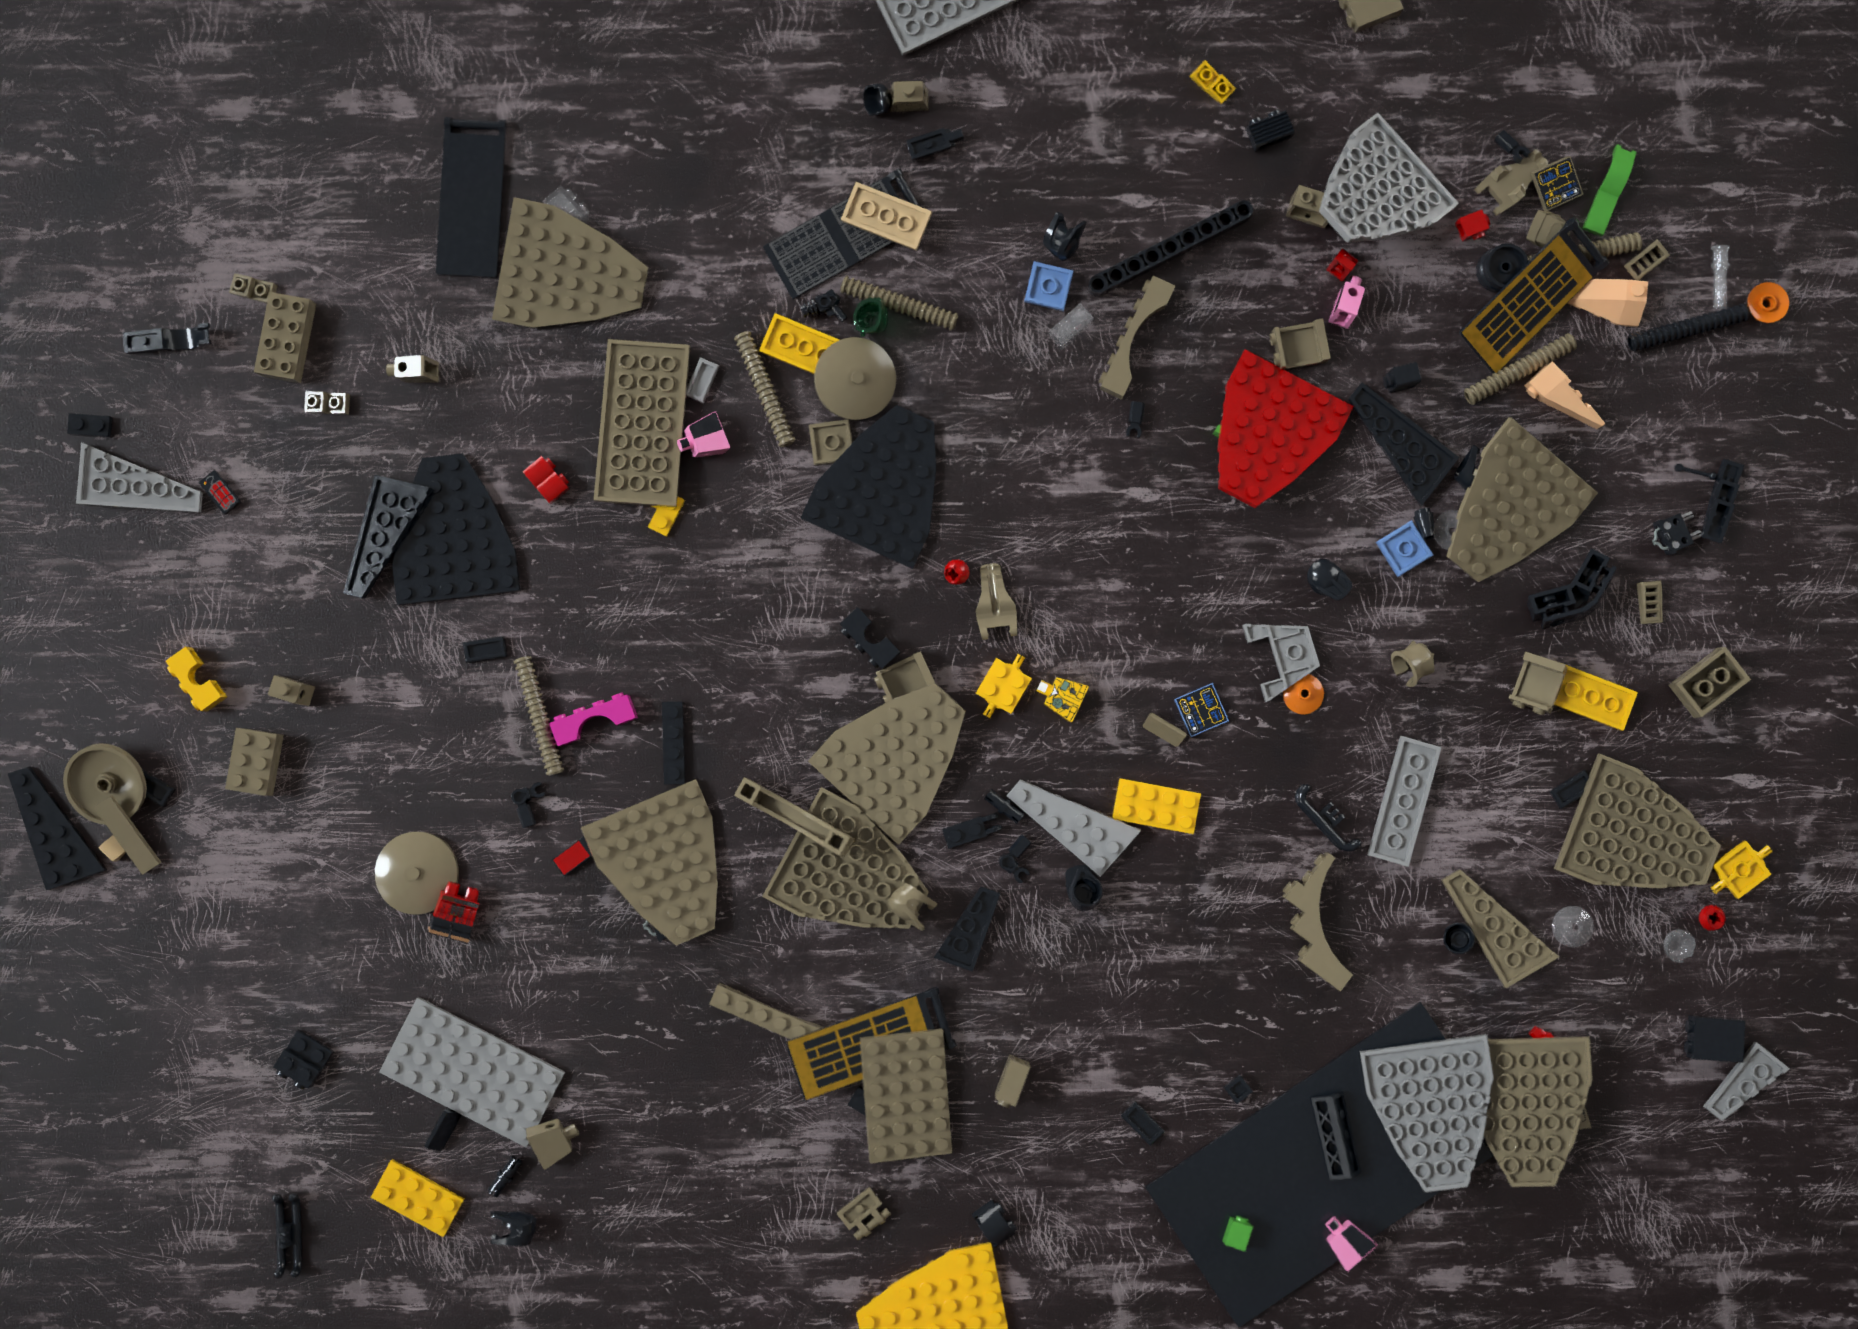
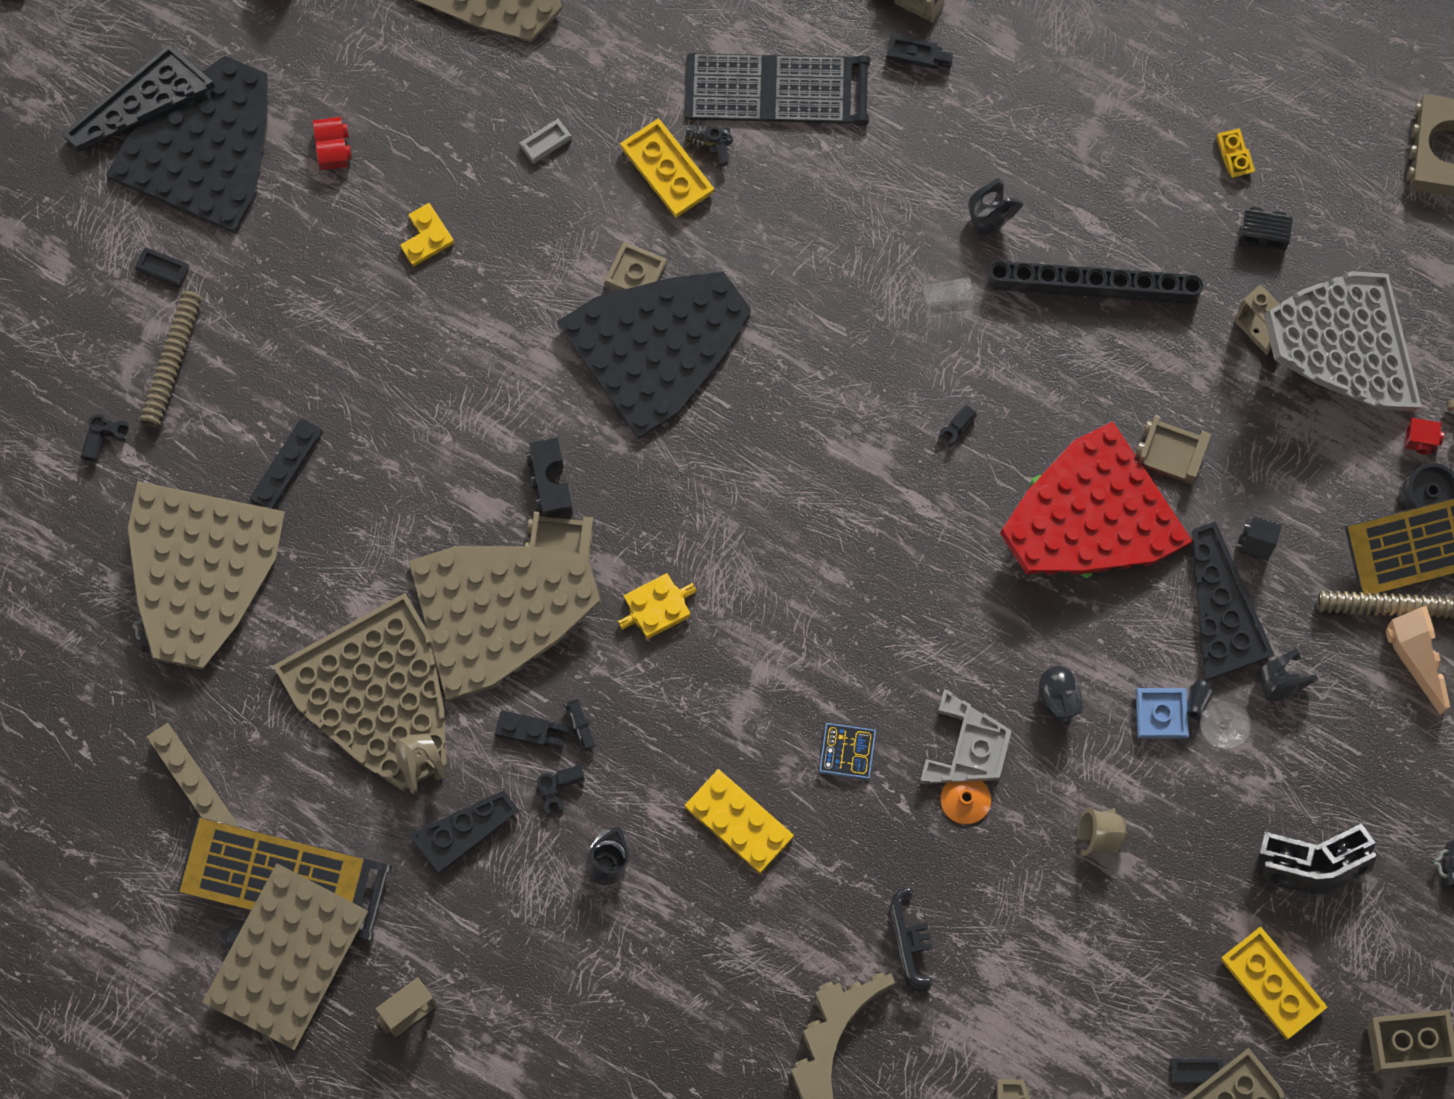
camera: 25 degrees right, 15 degrees down
dark pink arch [549,692,638,747] -> none
red tile [552,836,592,876] -> none
dark tan plate [594,339,690,507] -> none
bright pink torso [677,412,730,458] -> none
dark tan piece [734,331,796,447] -> none
dark tan arch [734,777,855,857] -> none
dark tan dish [814,337,896,420] -> none
dark tan plate [836,1186,891,1241] -> none
dark tan piece [840,276,958,331] -> none
tan plate [841,182,932,251] -> none
clear green helmet [853,297,888,337] -> none
red piece [944,559,970,585] -> none
dark tan animal [976,563,1017,640] -> none
light grey wing [1006,779,1141,877] -> none
medium blue plate [1024,261,1073,311] -> none
yellow torso [1036,677,1089,723] -> none
dark tan arch [1099,275,1175,400] -> none
dark tan slope [1143,713,1187,747] -> none
red plate [1326,248,1359,281] -> none
bright pink torso [1329,276,1365,329] -> none
light grey plate [1367,736,1442,867] -> none
dark tan wing [1446,417,1598,582] -> none
dark tan panel [1509,652,1568,716] -> none
dark tan slope [1637,581,1663,624] -> none

